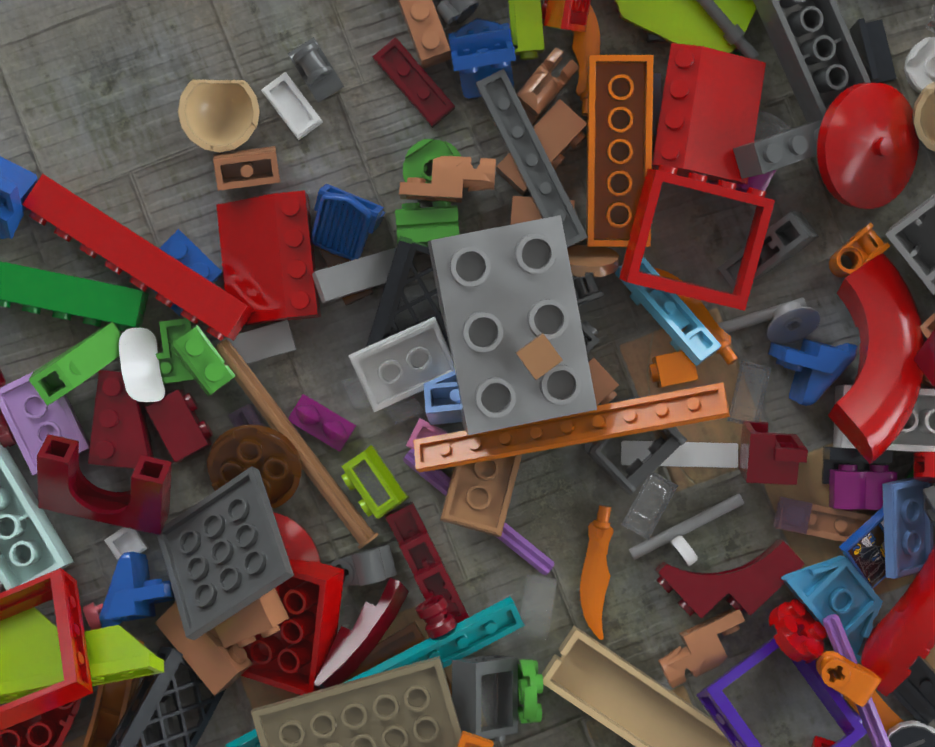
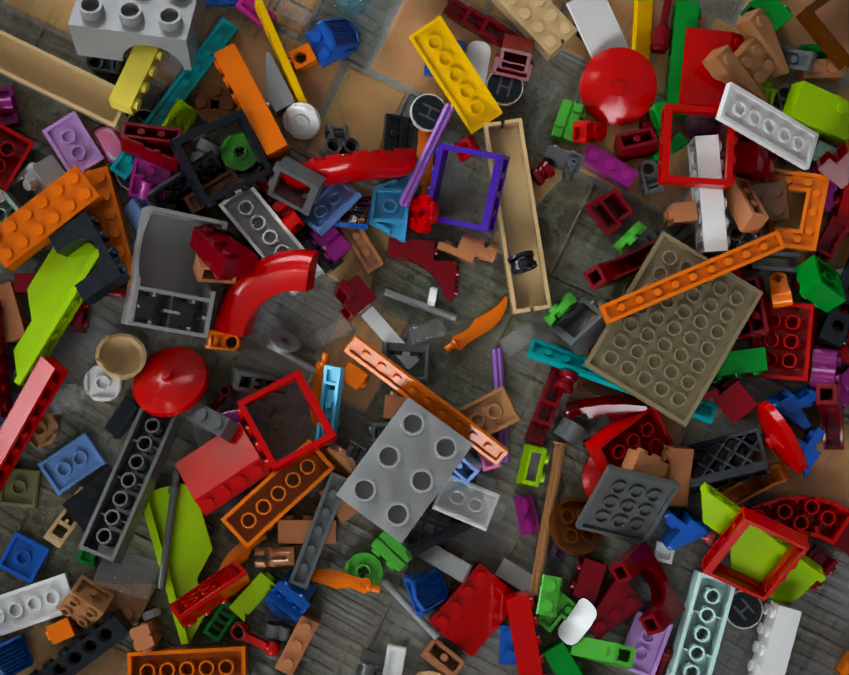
camera: 130 degrees left, 0 degrees up
dark red tile [372,37,455,128] -> none
nougat plate [399,156,496,203] -> none
medium nougat tile [515,333,563,380] -> none
blue piece [768,338,858,406] -> none
clear purple plate [773,497,812,534] -> none
orange piece [816,651,881,707] -> none
none -> dark red brick [210,382,236,411]
none -> orange sword [310,569,382,594]
none -> light grey bar [382,579,440,640]
none -> black wheel [507,250,538,275]

